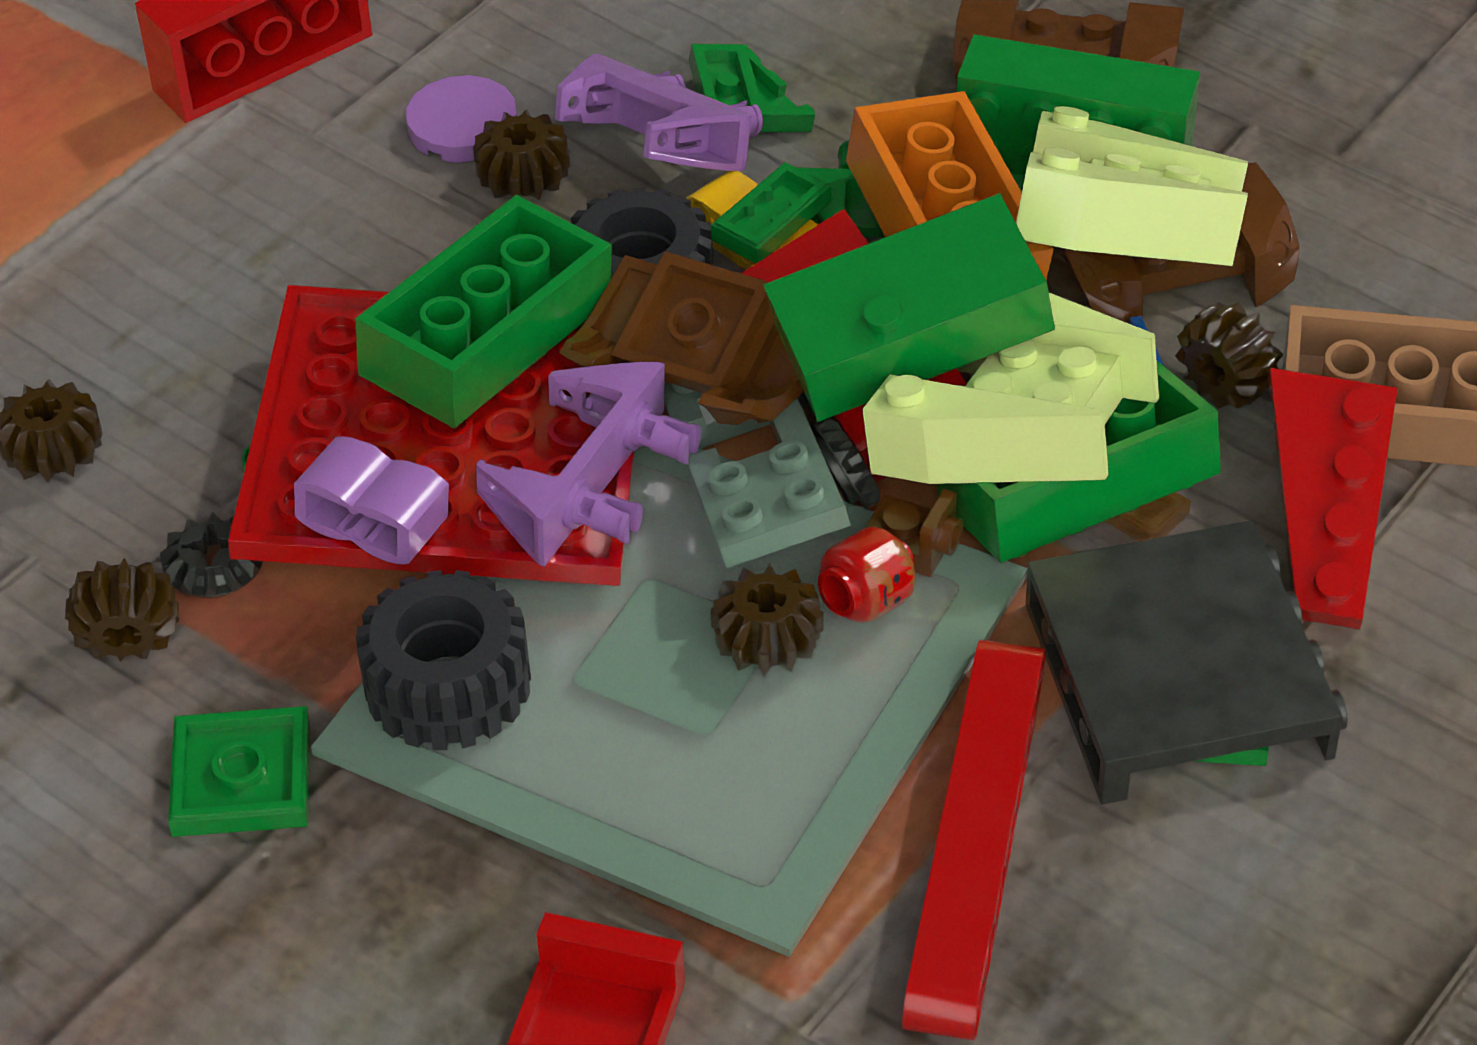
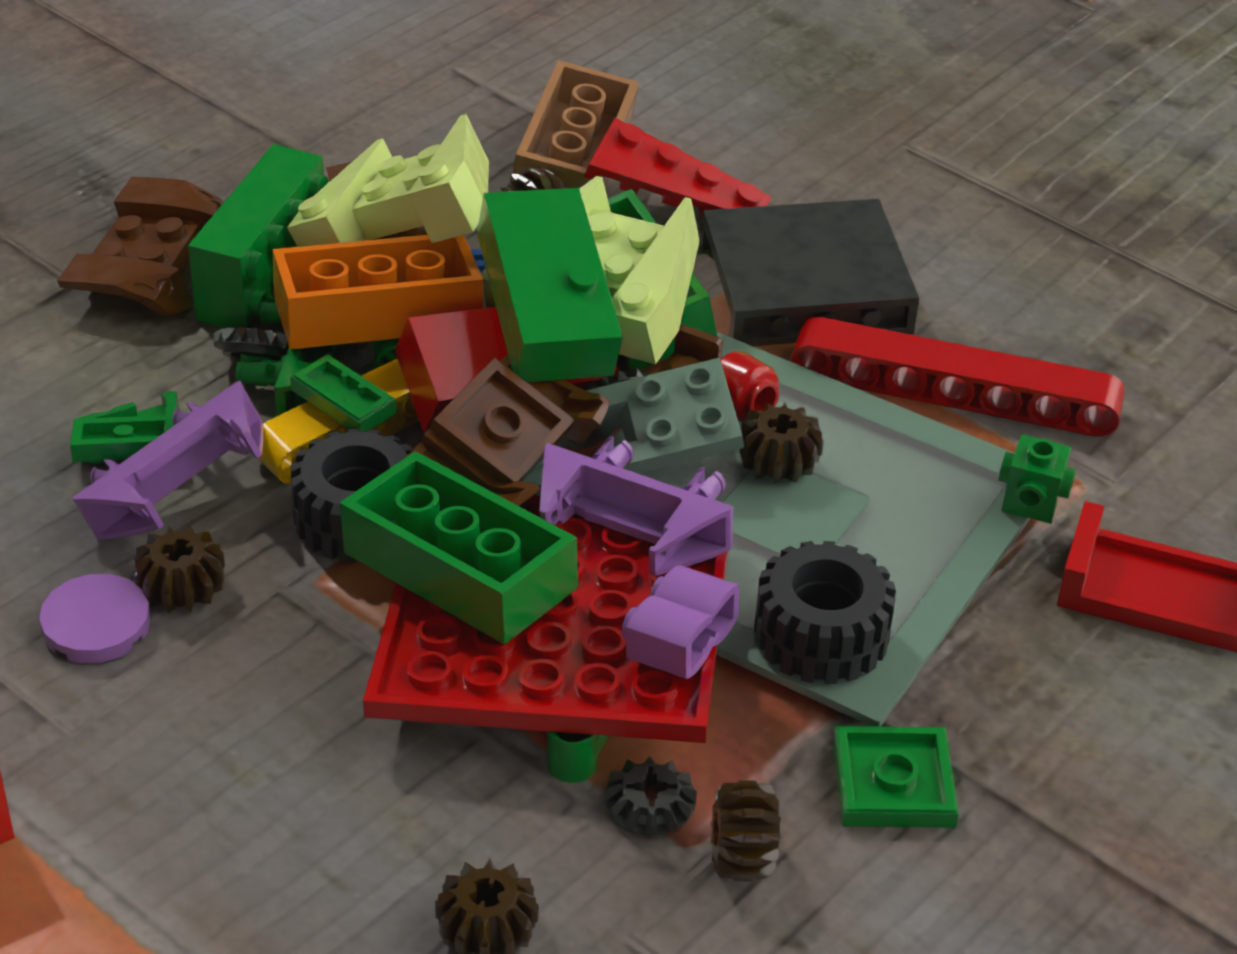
camera: 90 degrees left, 5 degrees down
none -> green brick [998,434,1076,524]

